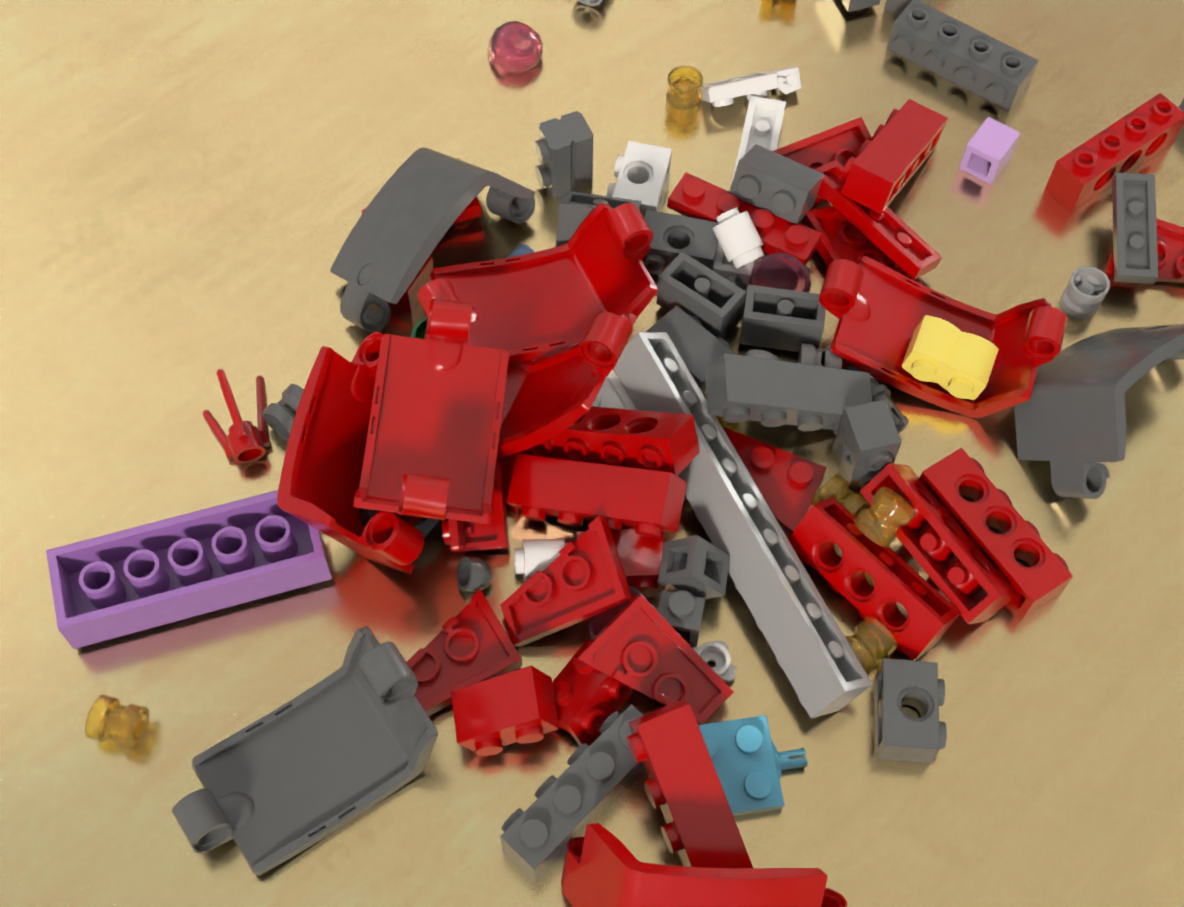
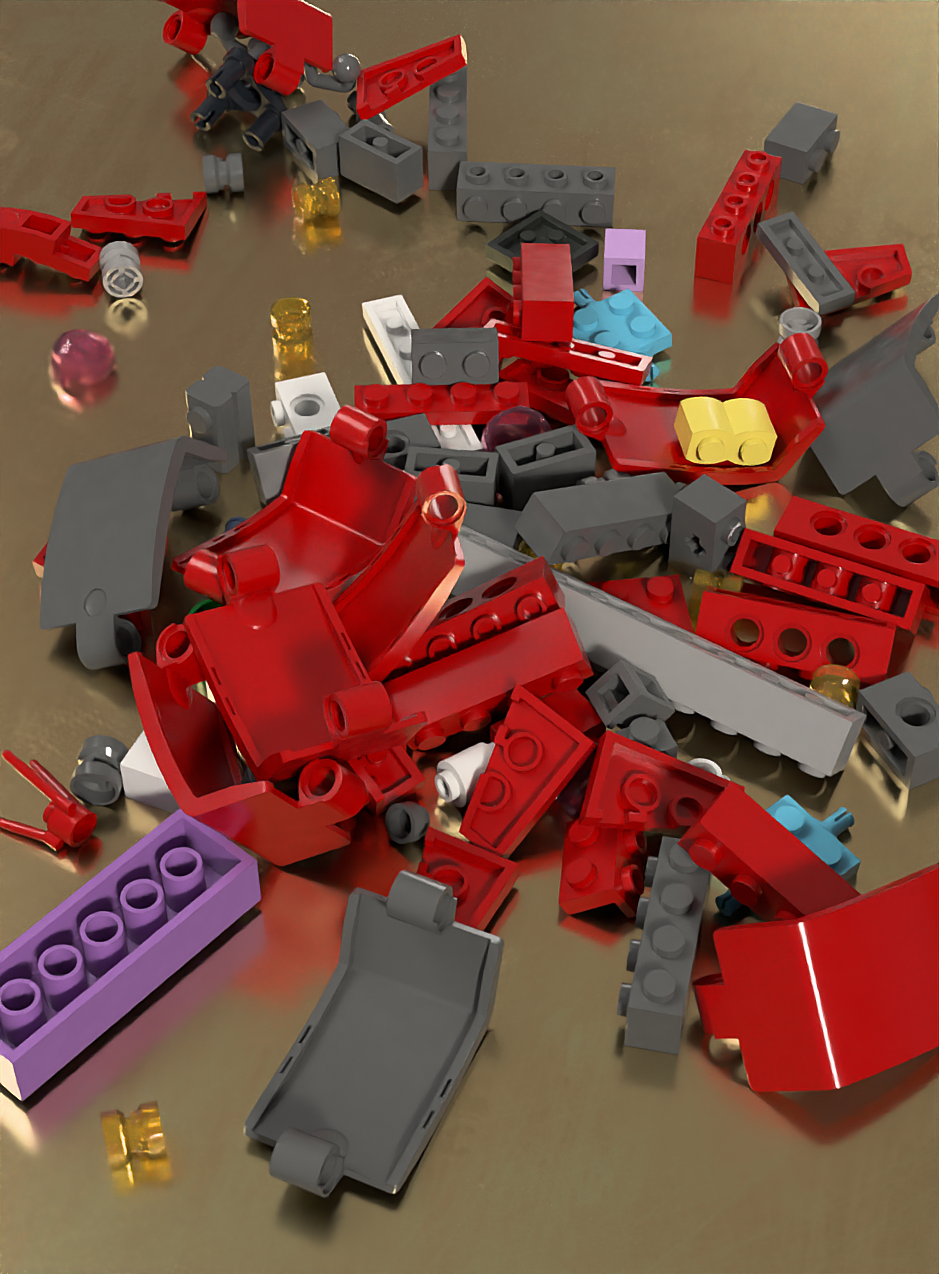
camera: 30 degrees left, 15 degrees down
red brick [451,665,559,756] -> none
white hinge [698,66,801,107] -> none
white brick [712,207,764,269] -> none
clear yellow wheel [854,486,916,547] -> none
none -> pearl dark grey plate [486,210,599,273]
none -> medium azure plate [573,288,672,381]

